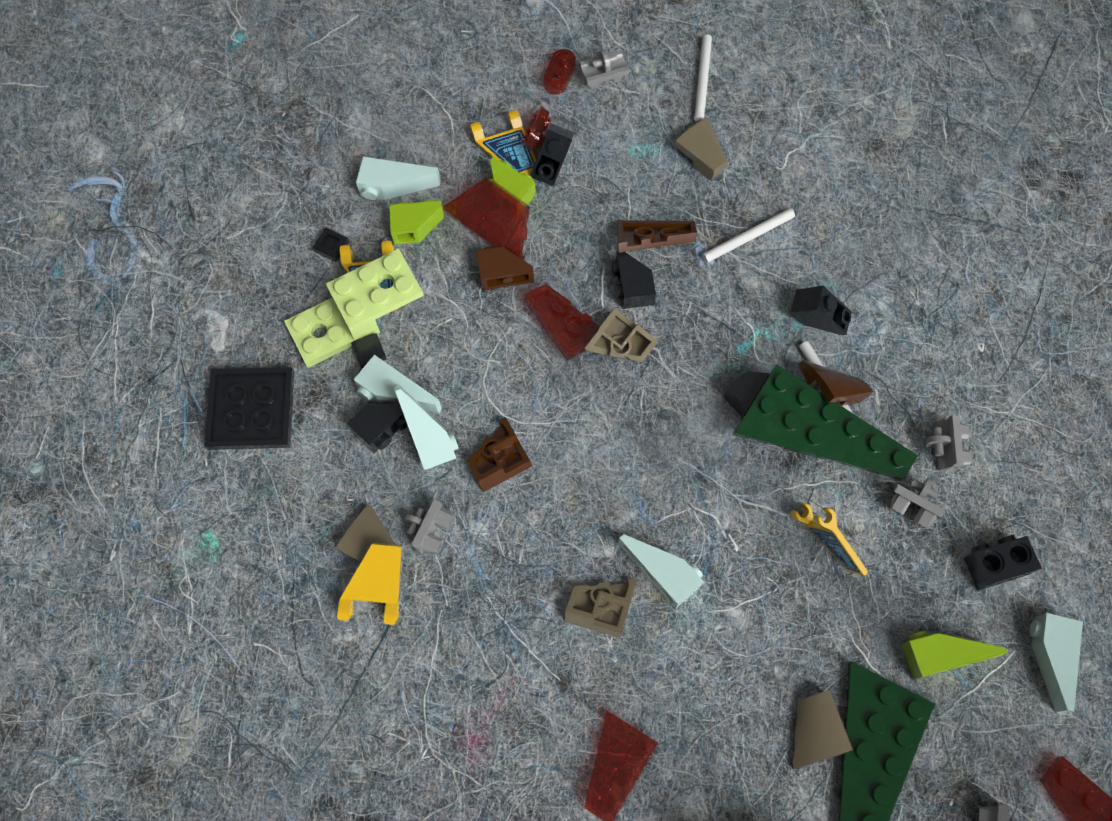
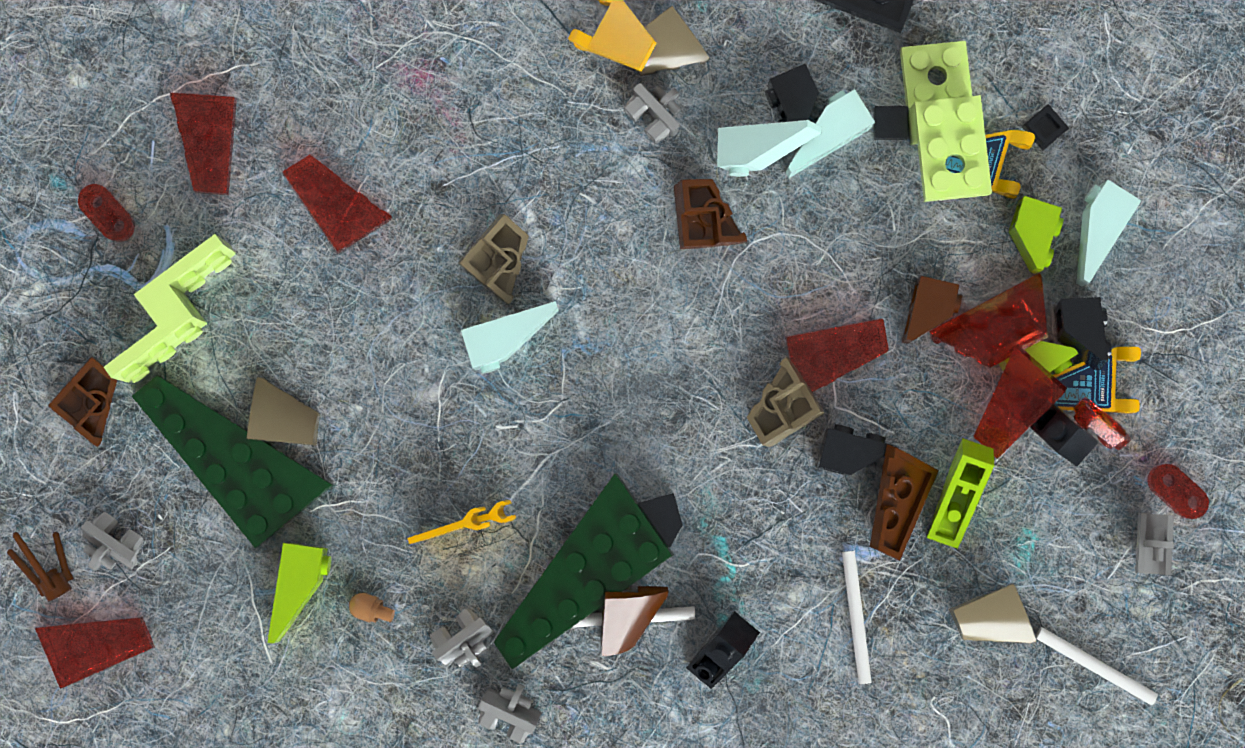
camera: 110 degrees right, 15 degrees up
black brick [964,534,1042,591] -> none
light aqua slope [1030,613,1083,714] -> none
none -> medium nougat cylinder [349,593,395,623]
none -> lime slope [927,438,995,549]
none -> clear red wing [973,344,1067,459]
none -> black slope [1054,297,1112,370]

